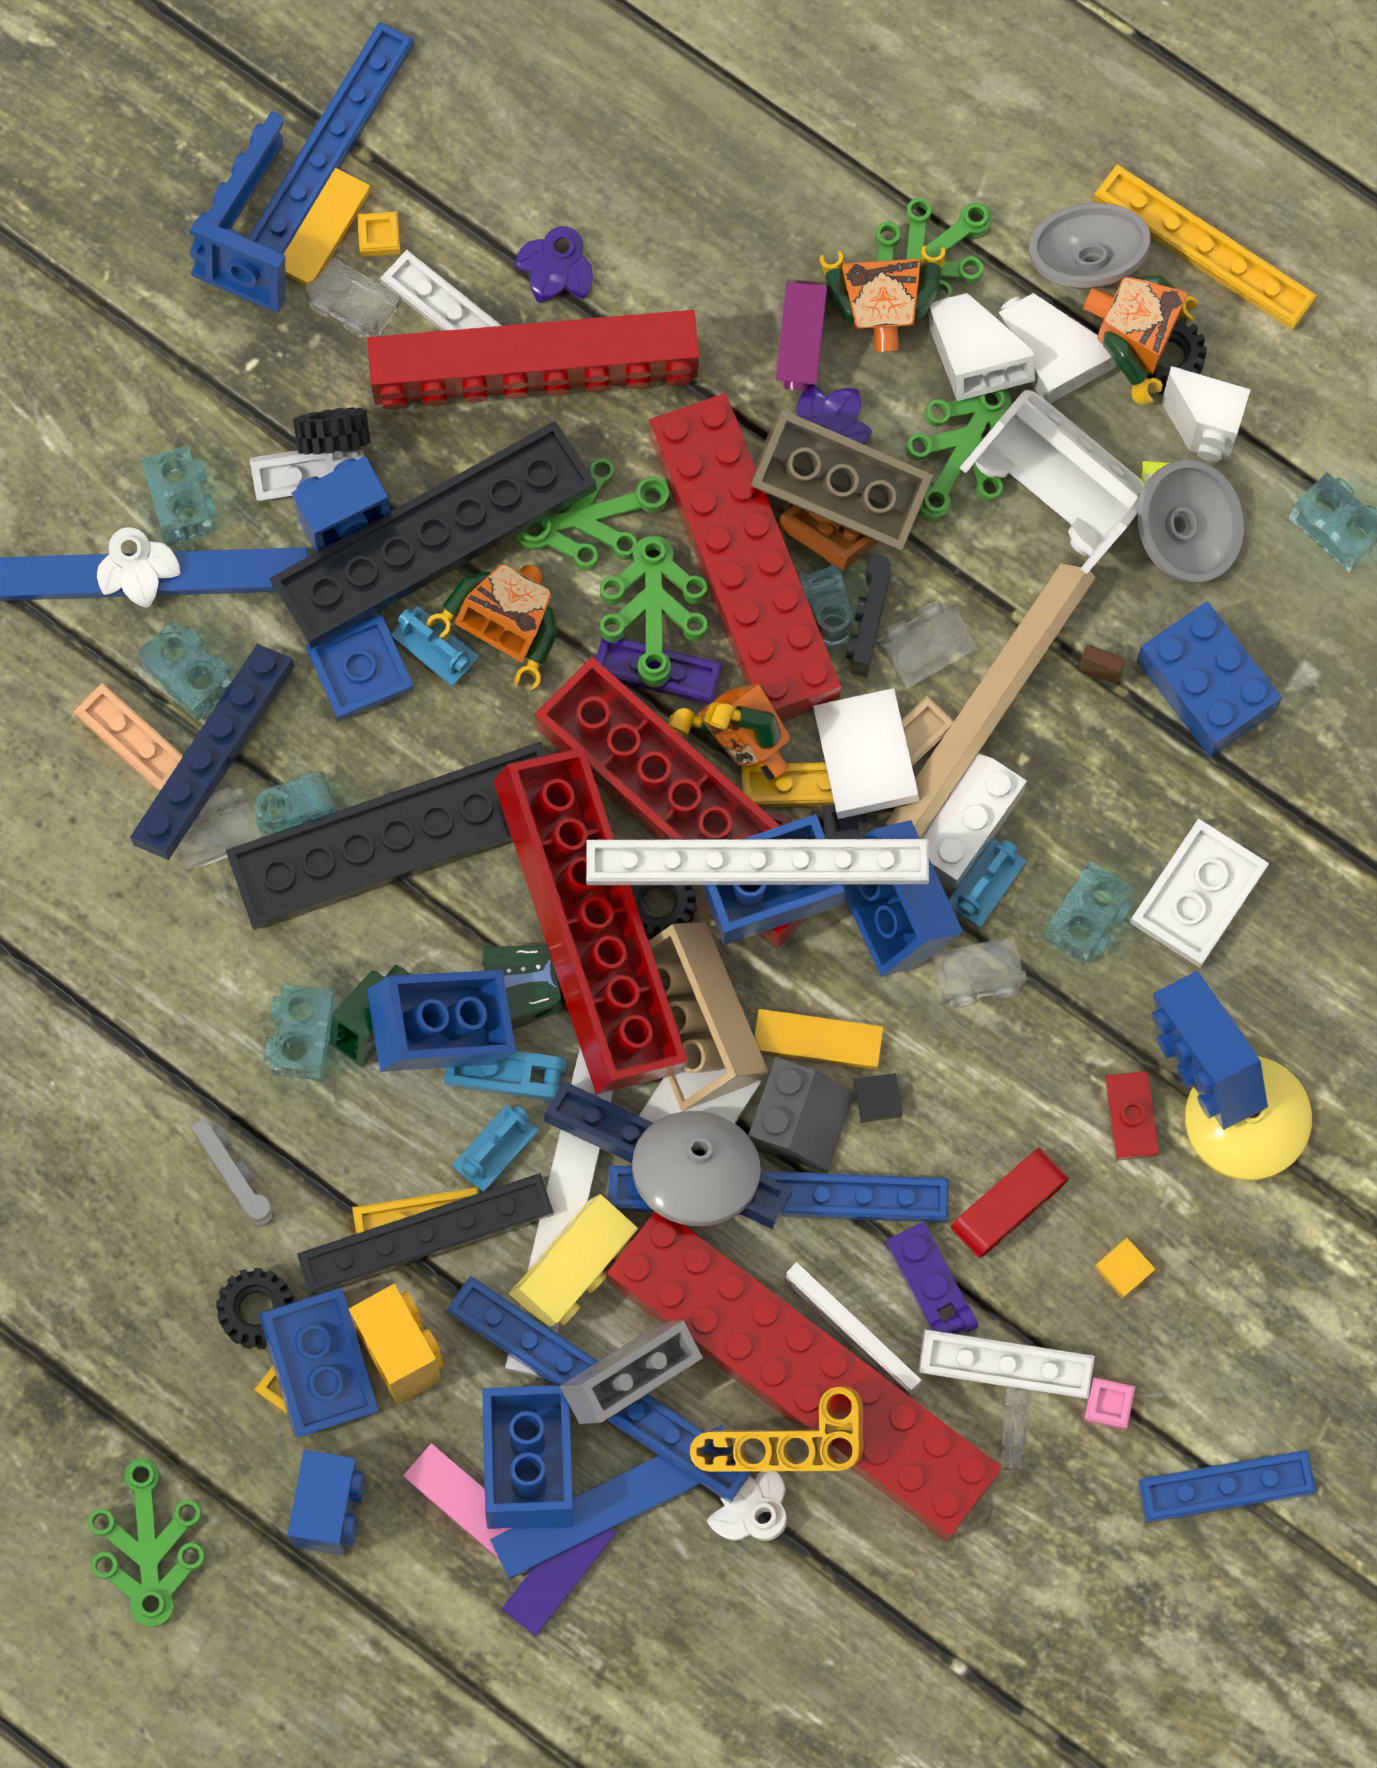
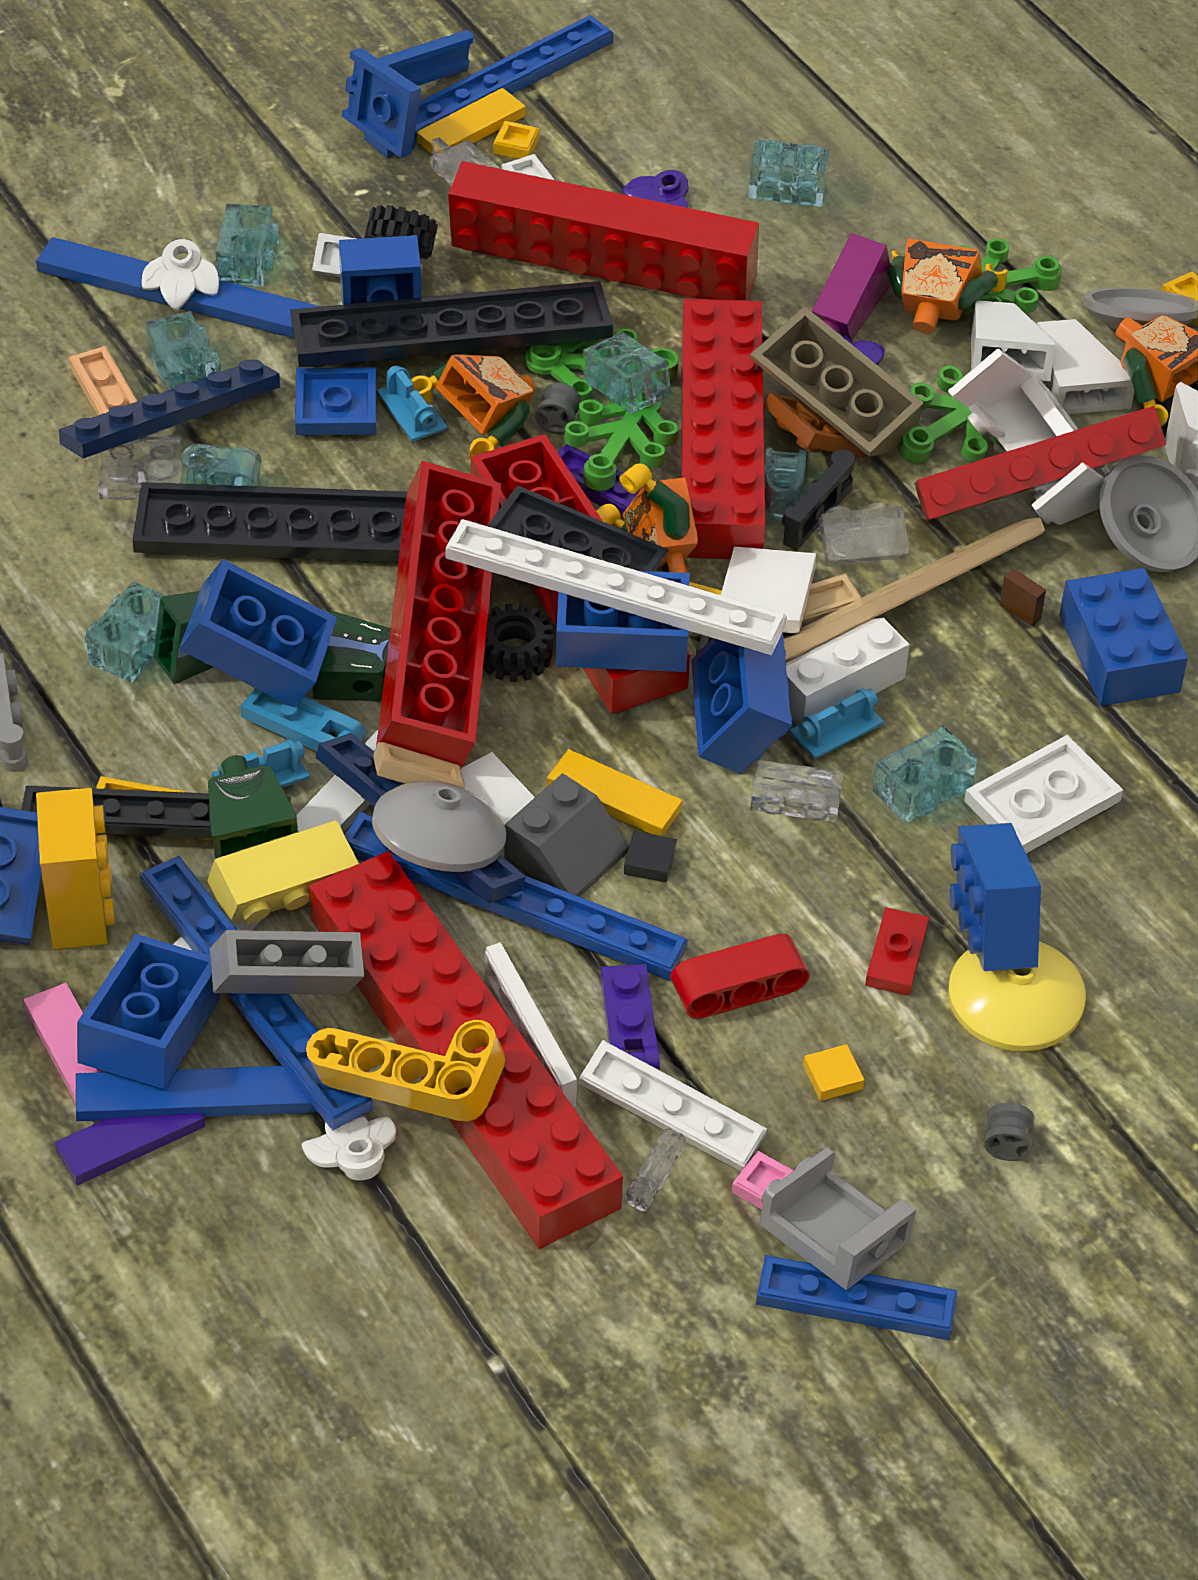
camera: 20 degrees right, 25 degrees down
tan slope [648,922,769,1112] -> none
none -> dark green torso [208,755,298,859]
none -> tan tile [373,742,465,789]
none -> black tile [487,485,669,572]
none -> dark grey wheel [535,383,581,434]
none -> clear light blue brick [583,332,672,413]
none -> clear light blue brick [748,139,830,207]
none -> light grey panel [759,1147,916,1290]
none -> red brick [914,406,1166,522]
none -> dark grey wheel [984,1102,1035,1161]

